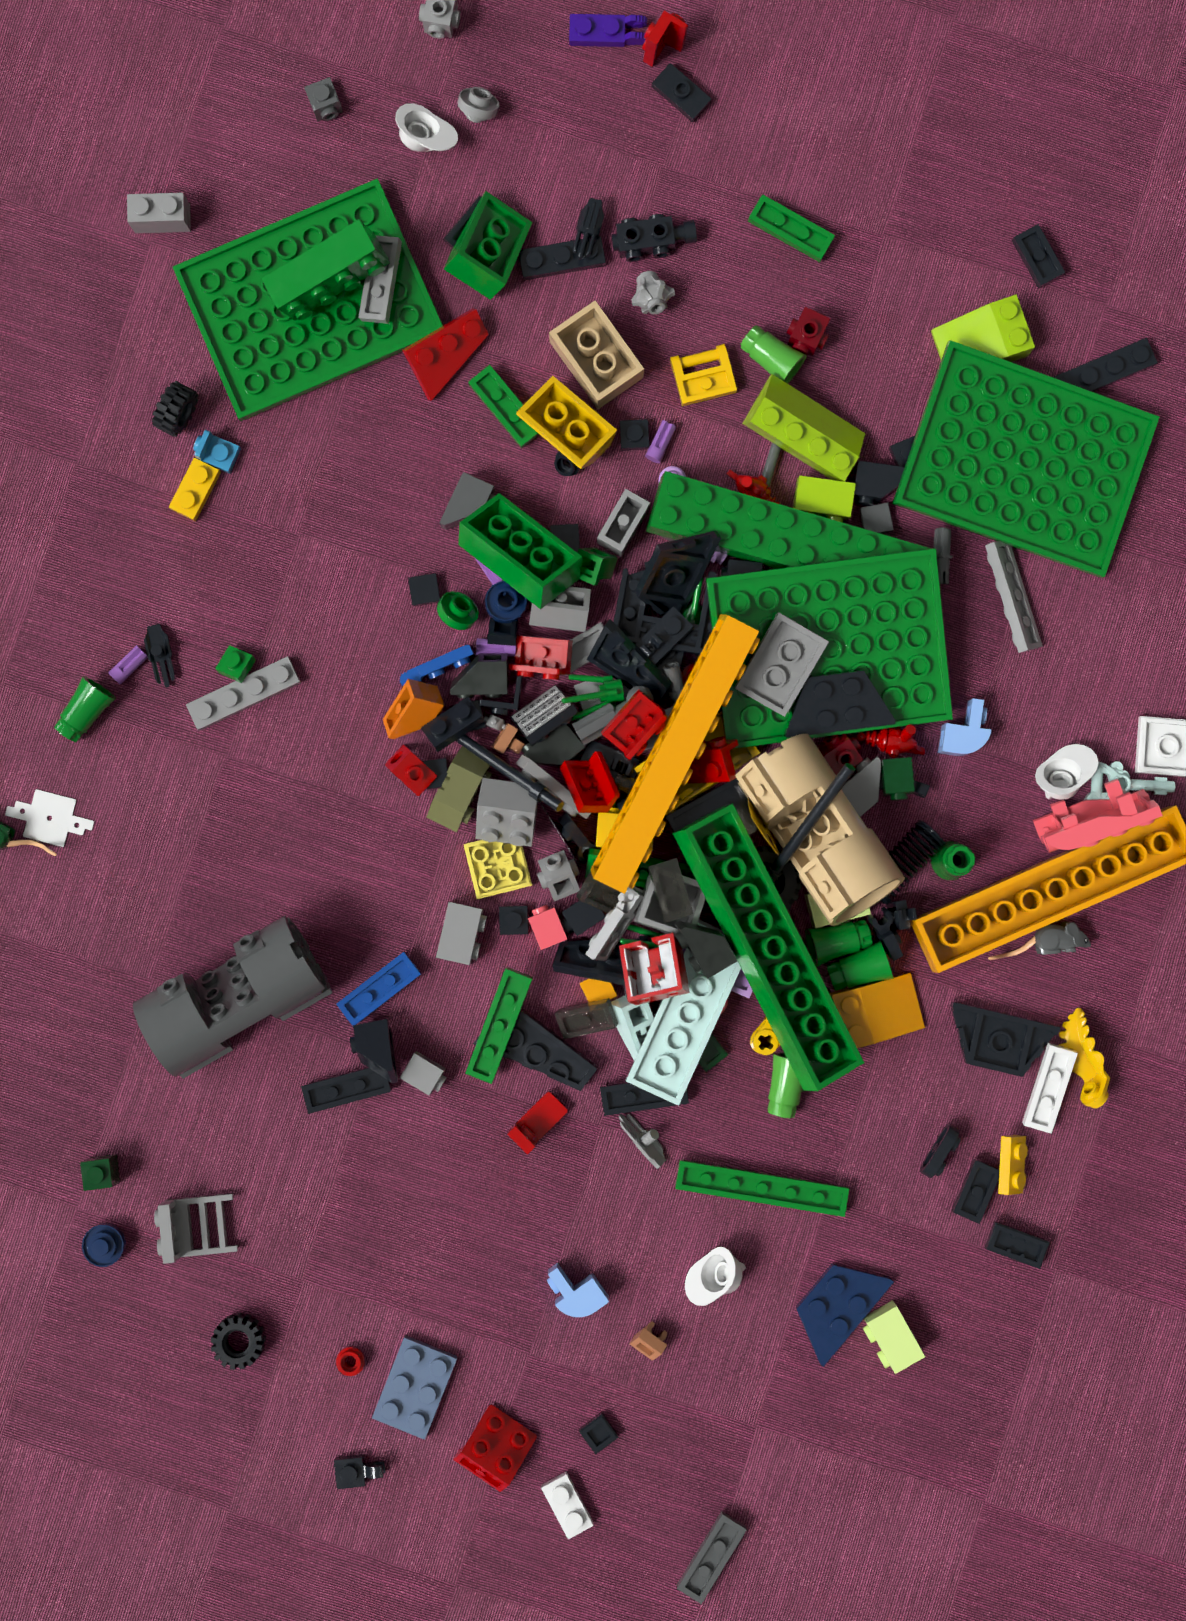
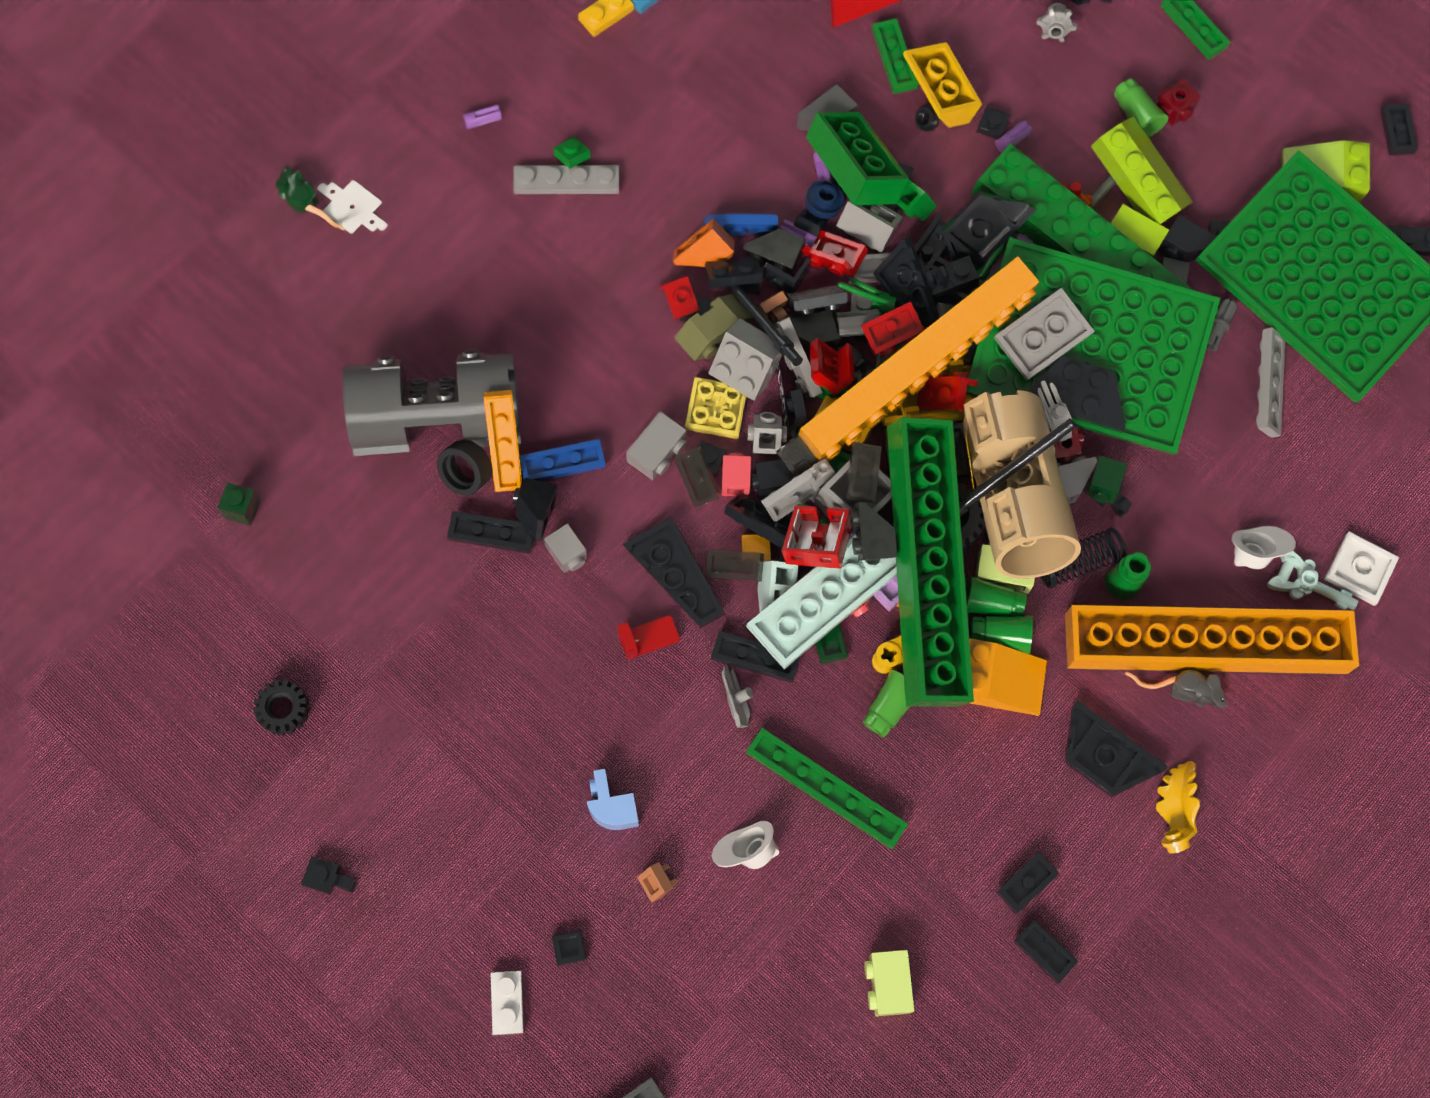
camera: 20 degrees right, 15 degrees down
green plant [54,676,116,743] -> none
dark blue plate [82,1223,126,1267] -> none
black piece [144,624,175,687] -> none
light grey plate [154,1193,238,1264] -> none
red plate [336,1346,365,1376] -> none
sand blue plate [372,1335,458,1440] -> none
black tile [408,573,440,607] -> none
green plate [437,591,479,630] -> none
red bracket [453,1405,537,1492] -> none
green plate [465,967,533,1084] -> none
light grey piece [484,714,506,731] -> none
tan brick [549,301,644,409] -> none
light grey brick [597,489,650,557] -> none
yellow plate [670,344,737,406] -> none
dark blue wing [796,1263,894,1367] -> none
red piece [856,724,925,758] -> none
black plate [868,907,903,961] -> none
black plate [886,900,917,930] -> none
black plate [920,1123,961,1178] -> none
light blue brick [938,698,991,756] -> none
yellow plate [998,1135,1028,1195] -> none
white plate [1022,1043,1078,1134] -> none
coral piece [1033,779,1163,853] -> none
none -> black tyre [437,439,492,496]
none -> light orange tile [484,390,523,492]
none -> clear smoke plate [673,446,722,508]
none -> light grey piece [1037,381,1073,442]

